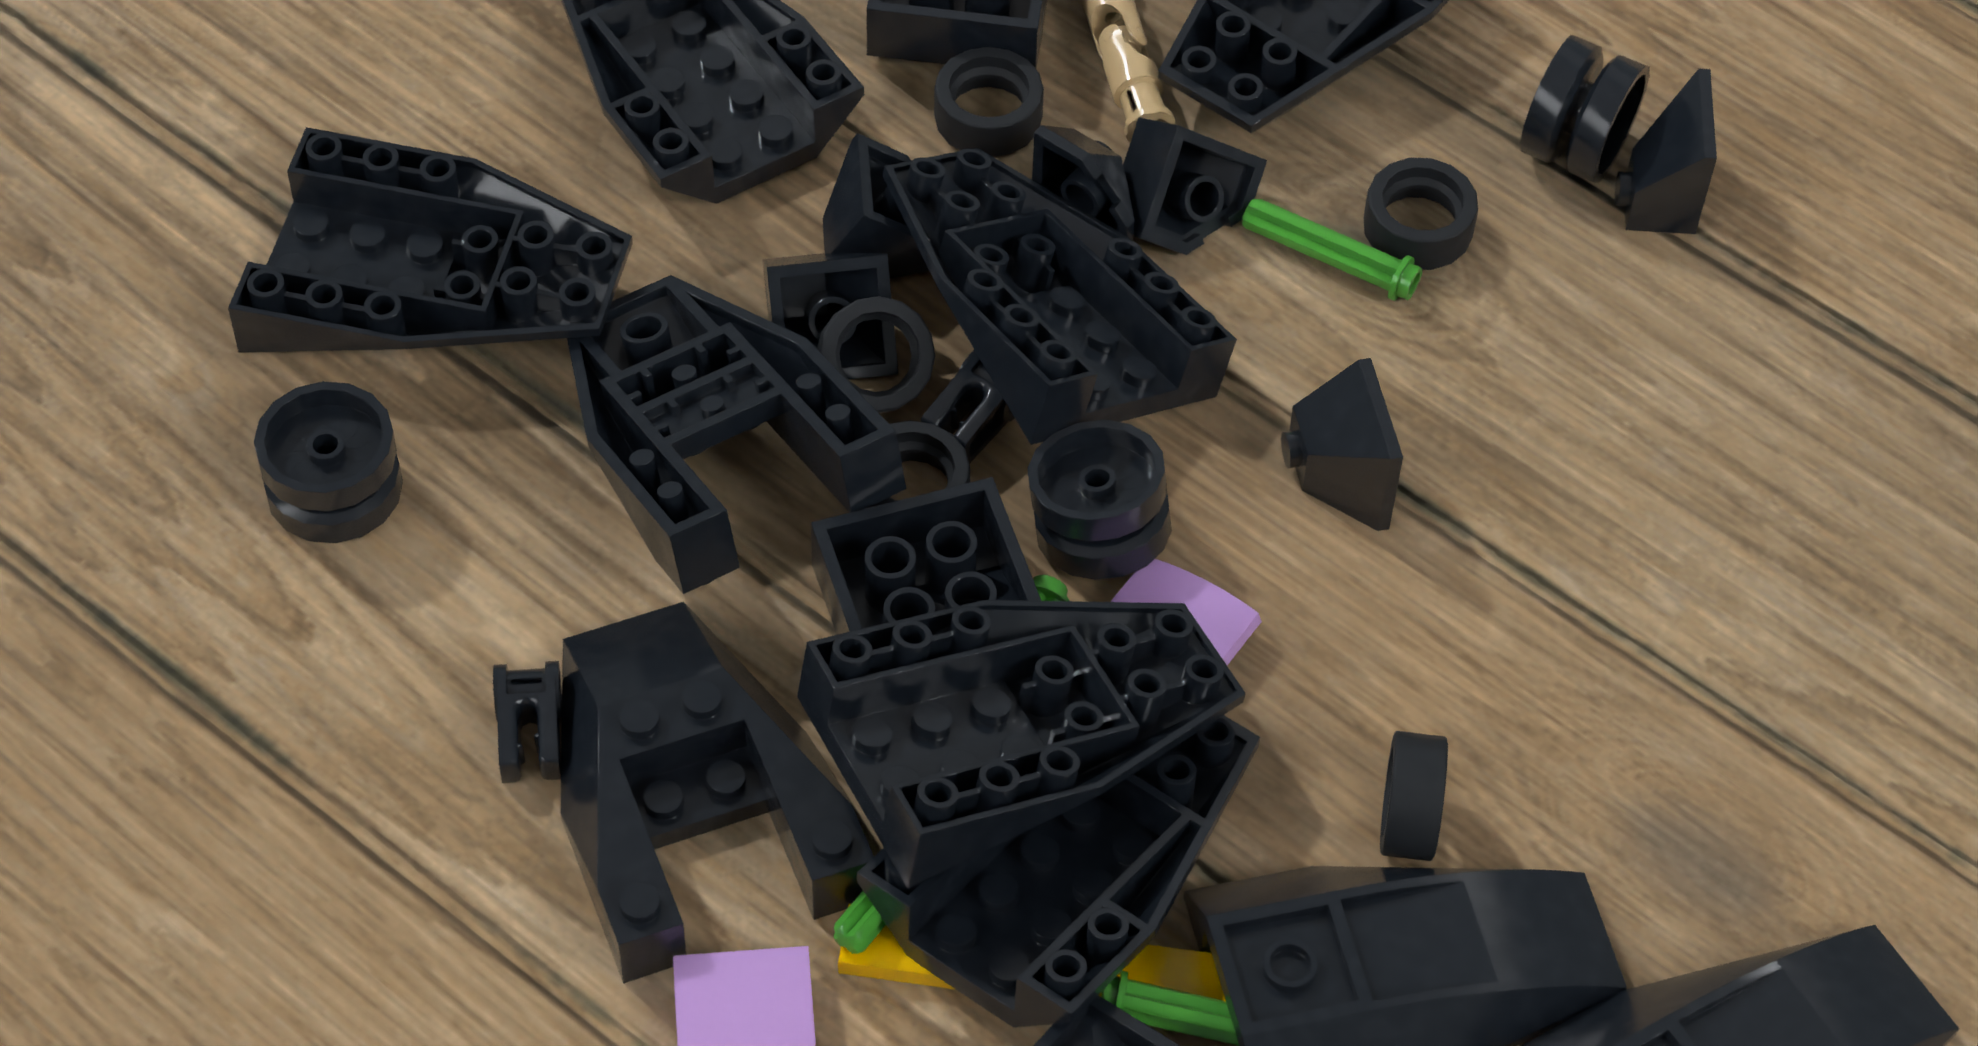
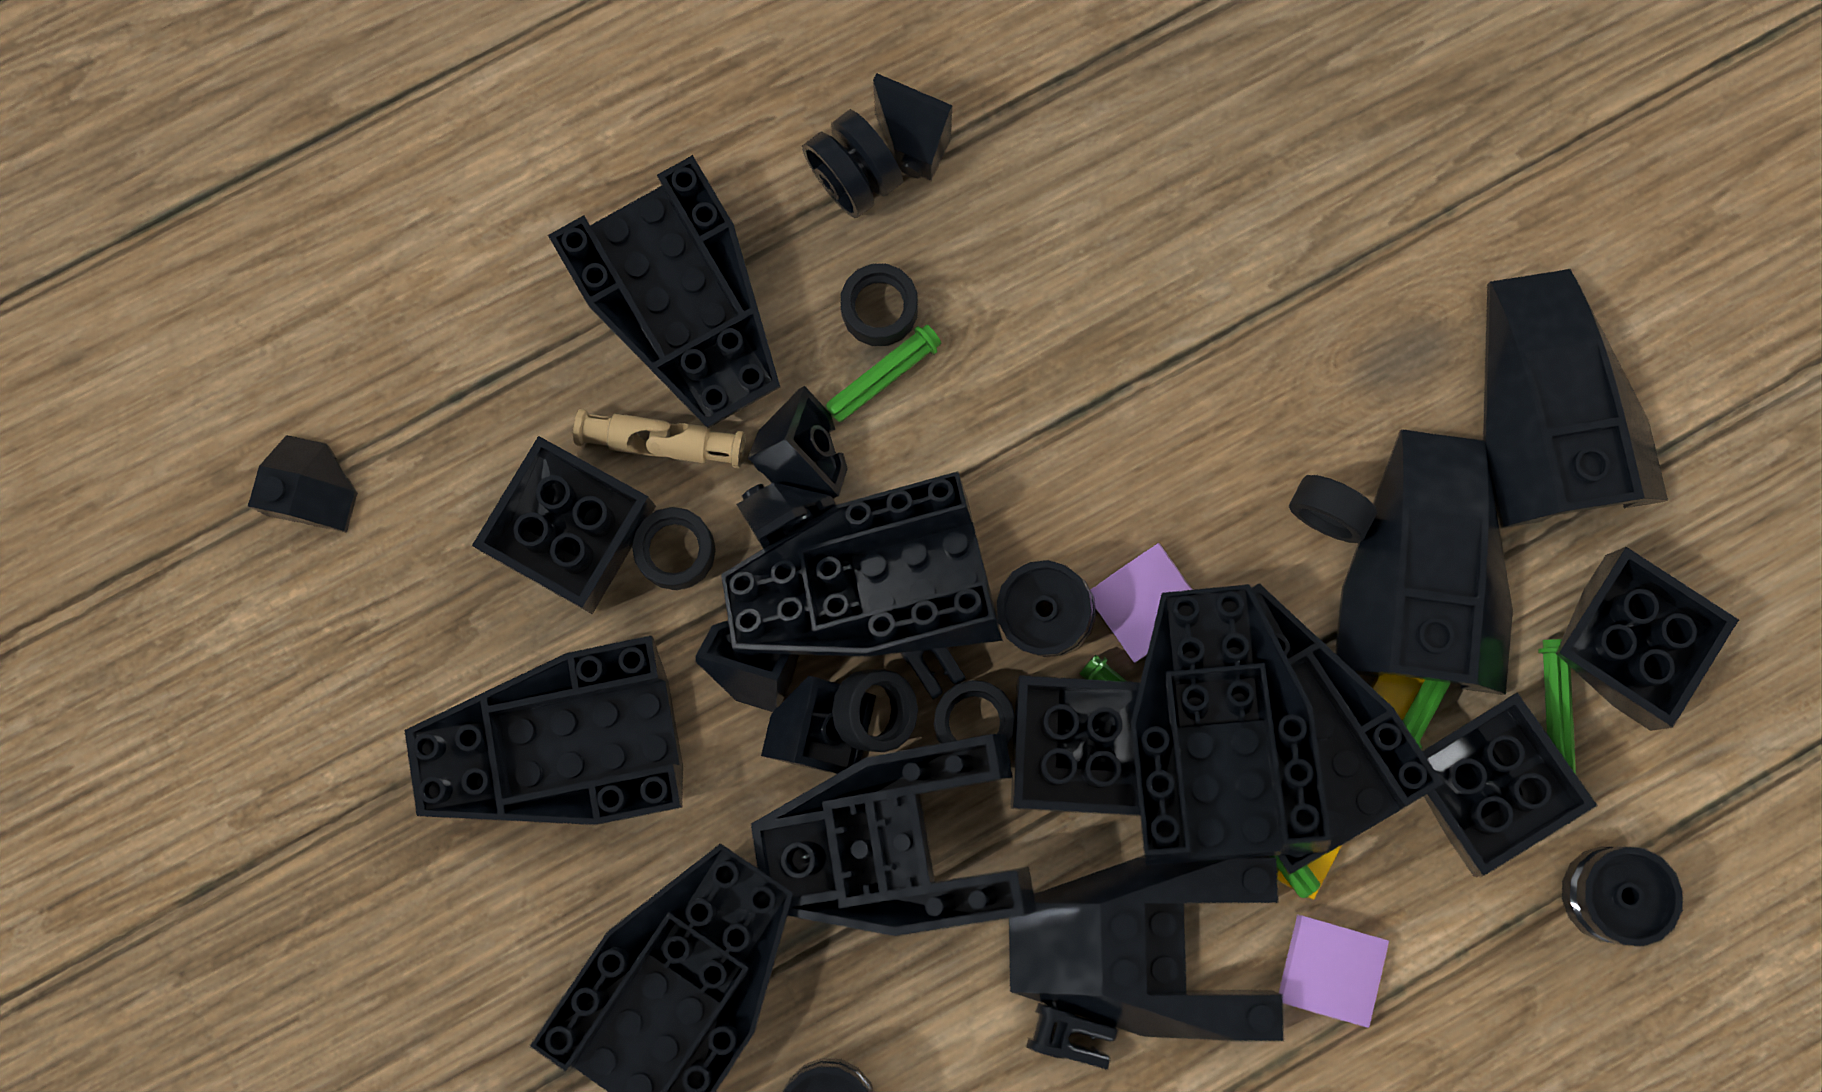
camera: 65 degrees left, 25 degrees up
black slope [1281,358,1403,531] -> none

